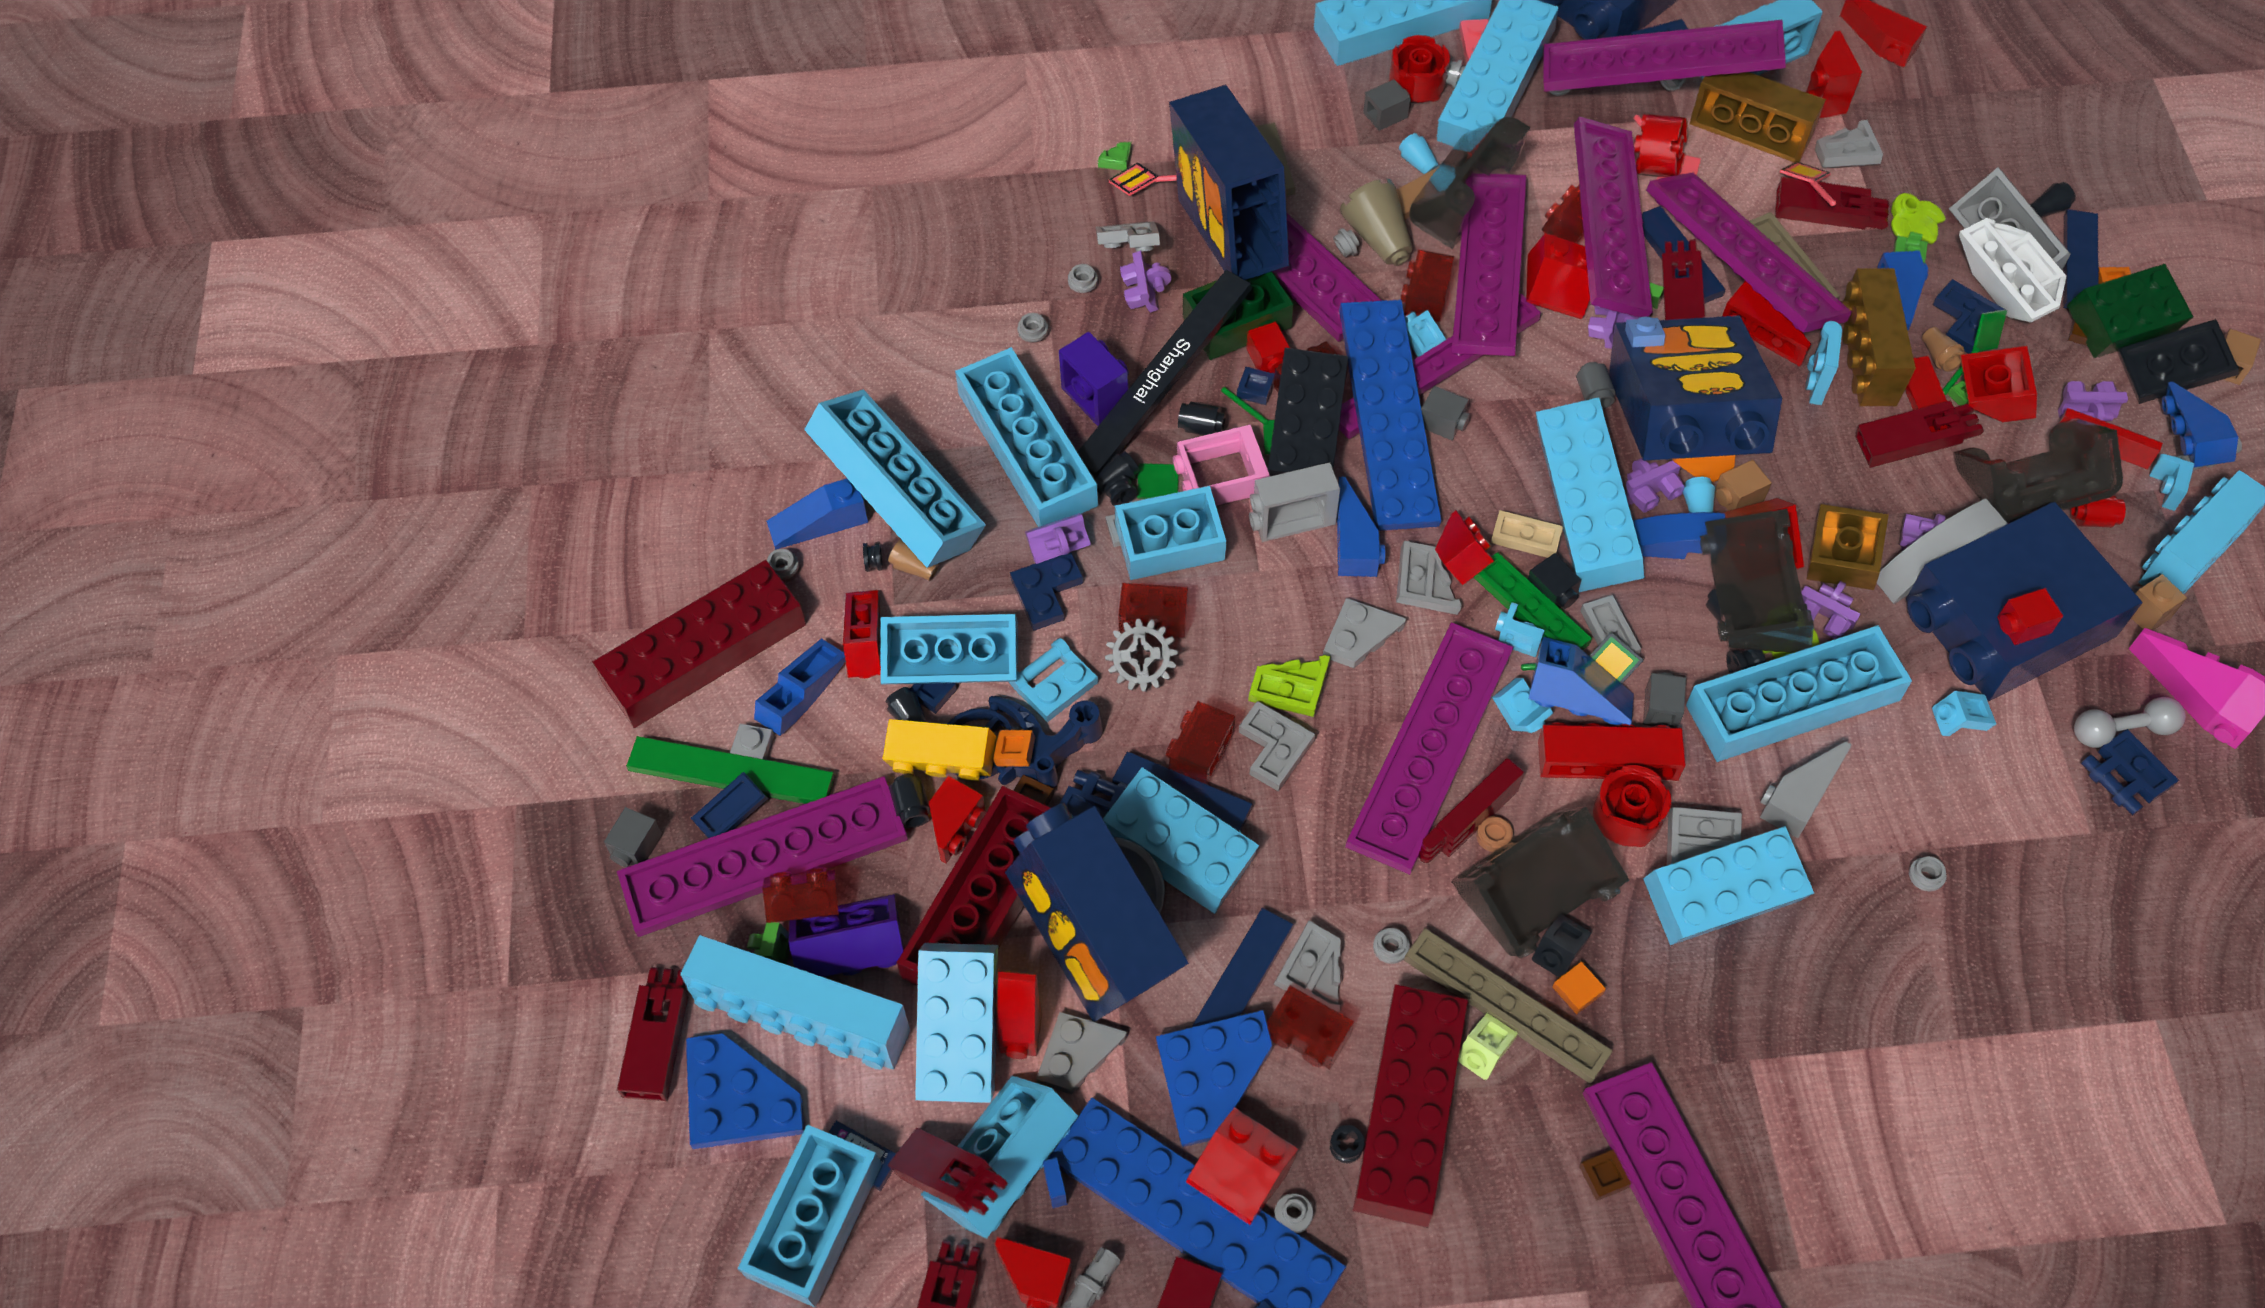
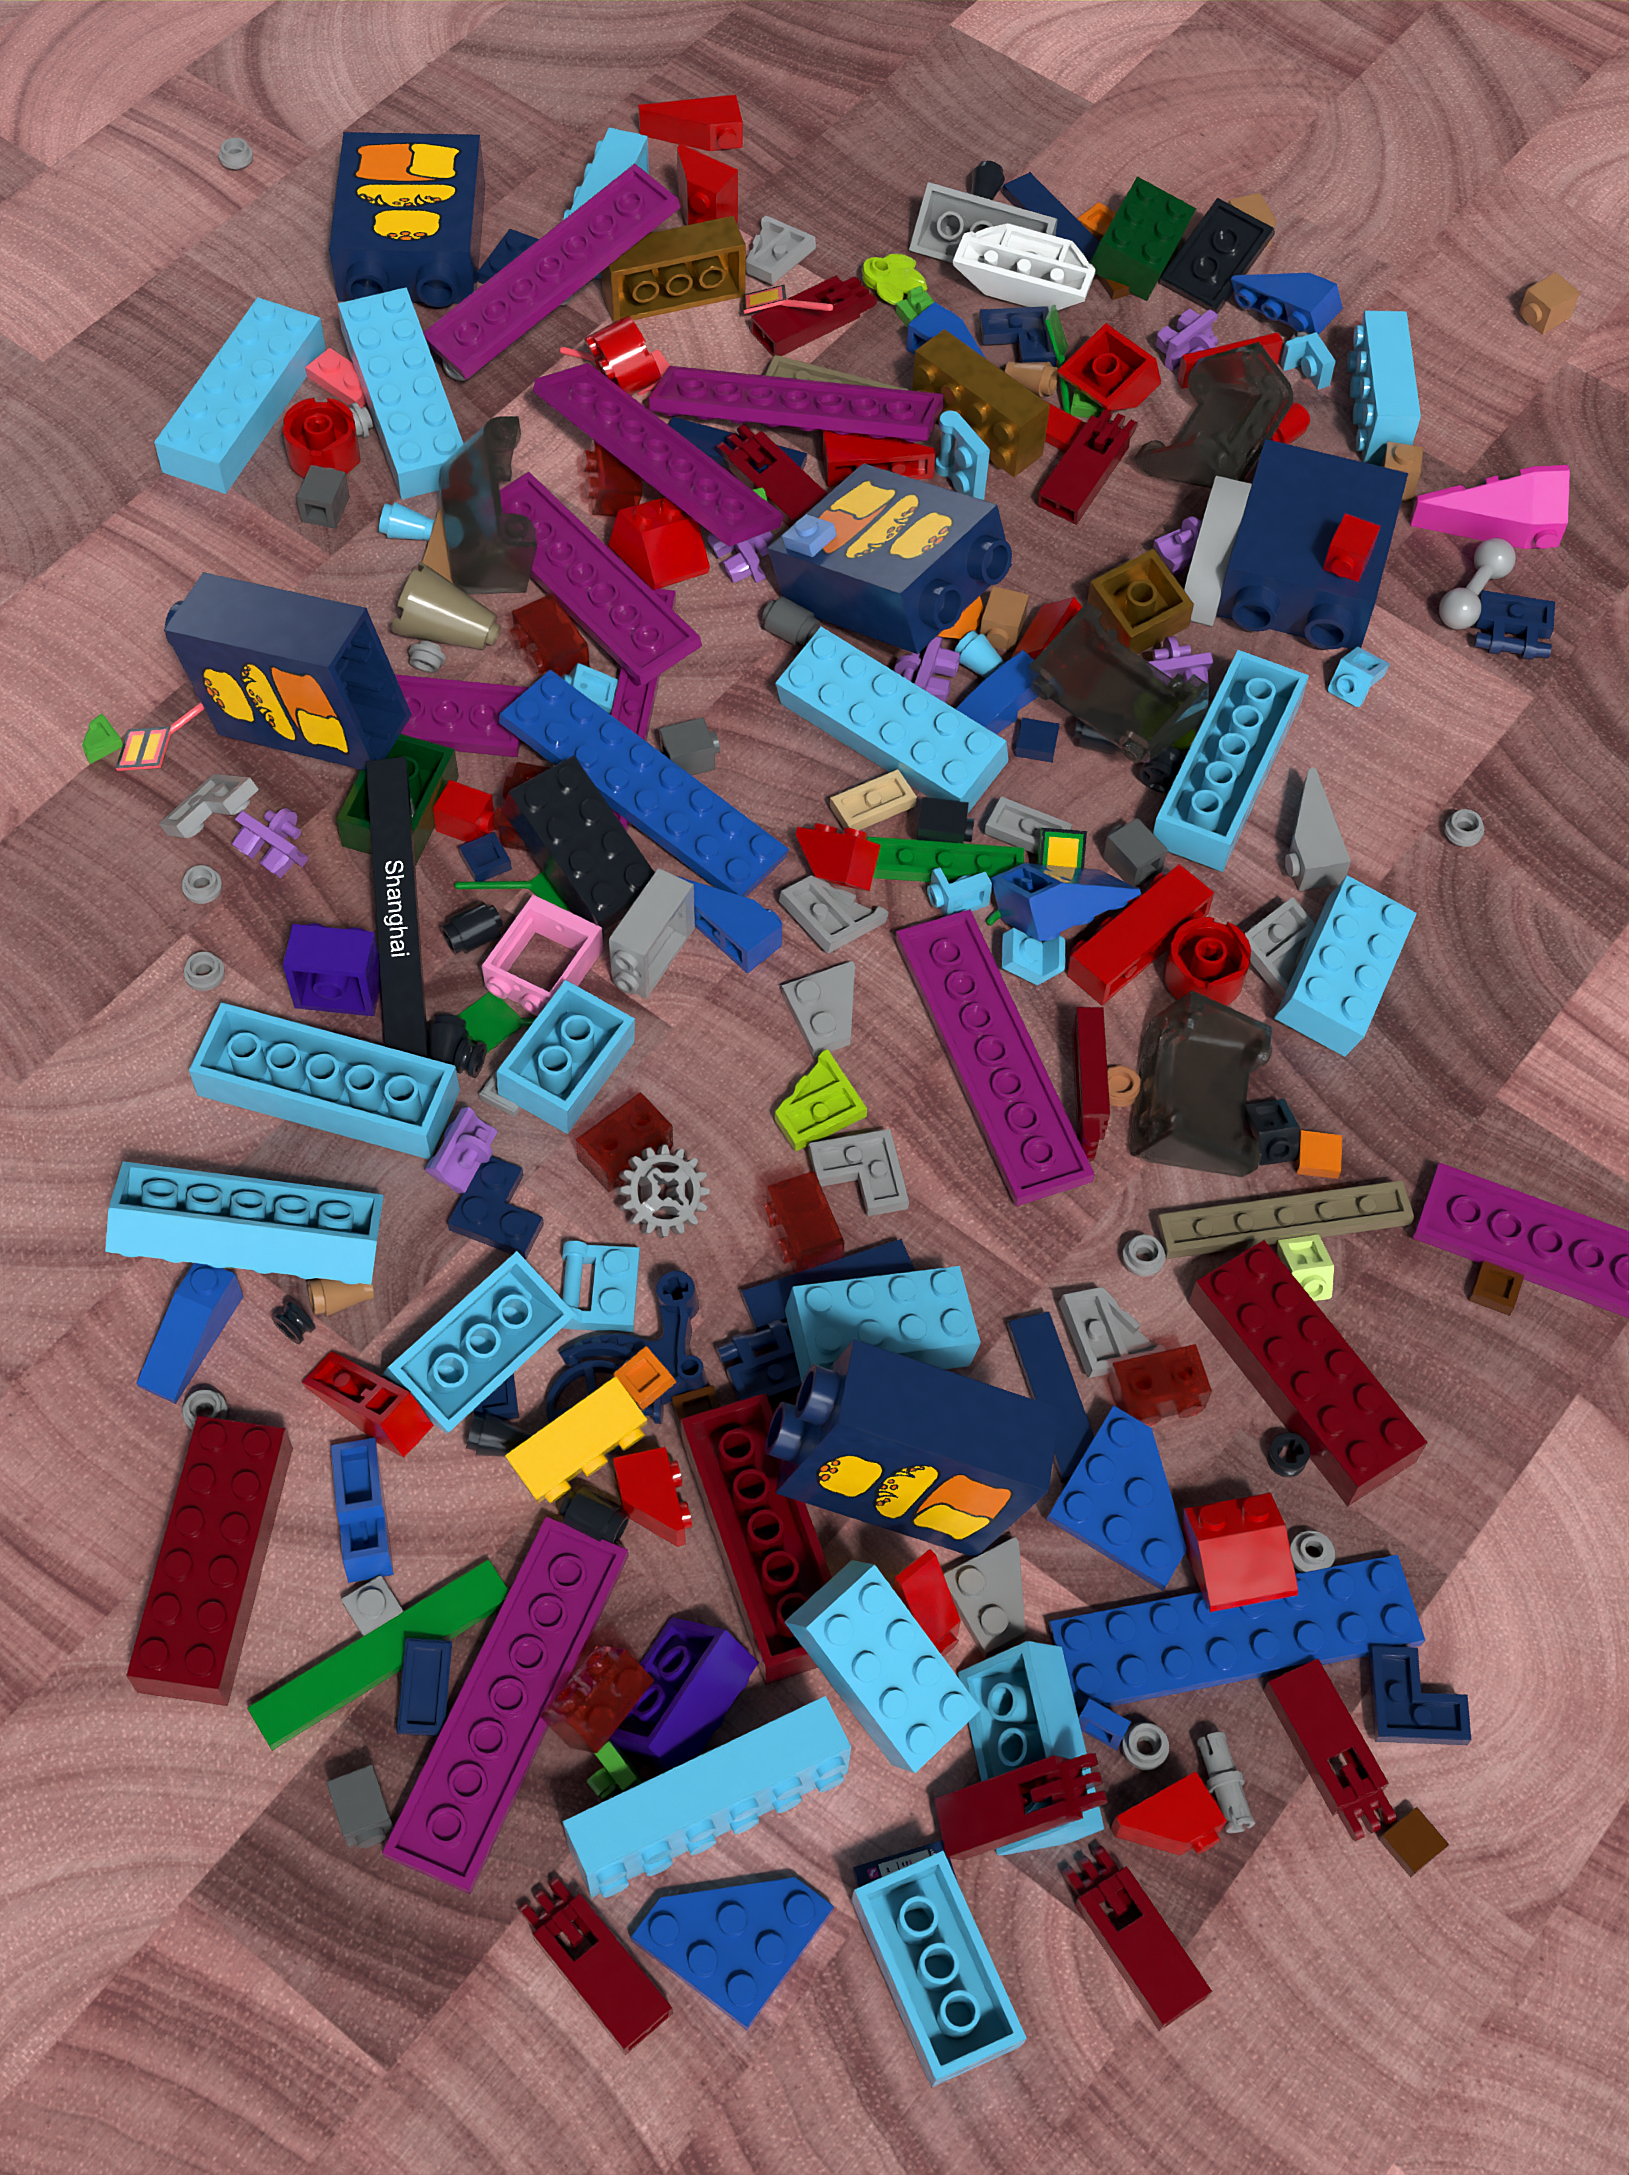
camera: 50 degrees left, 0 degrees up
none -> dark blue tile [1015,717,1060,763]
none -> light grey plate [1122,1722,1169,1770]

